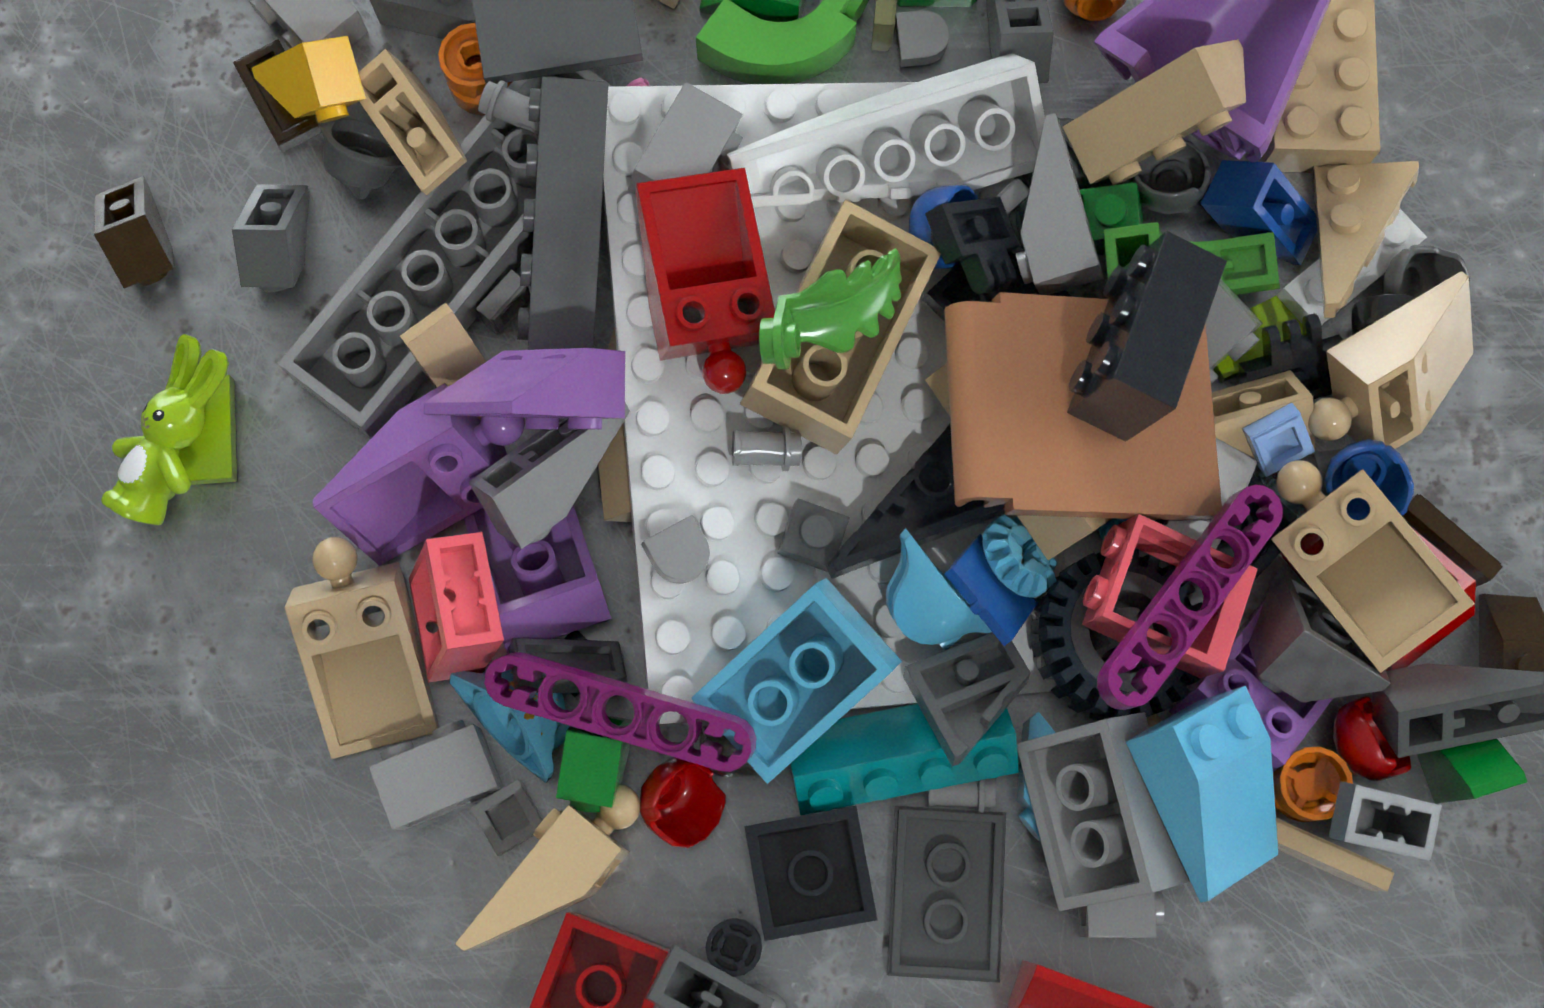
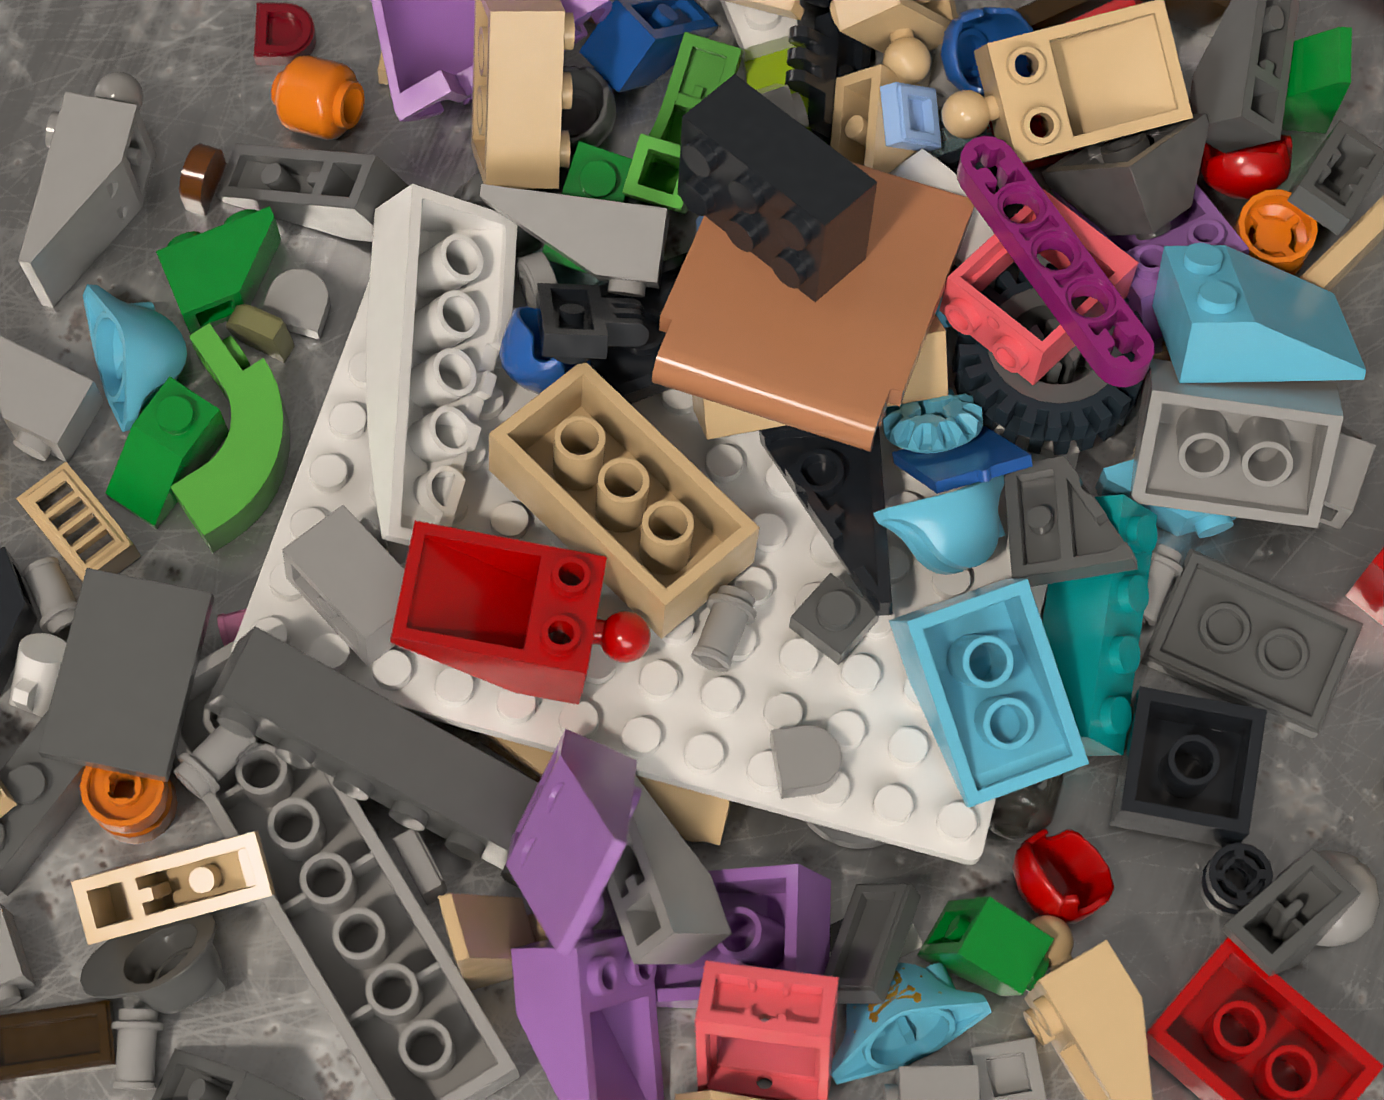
camera: 70 degrees left, 5 degrees down
yellow slope [252,36,366,123] -> none
magenta beam [484,652,757,772] -> none
bright green plant [759,248,902,370] -> none
none -> light grey pin [112,1009,164,1090]

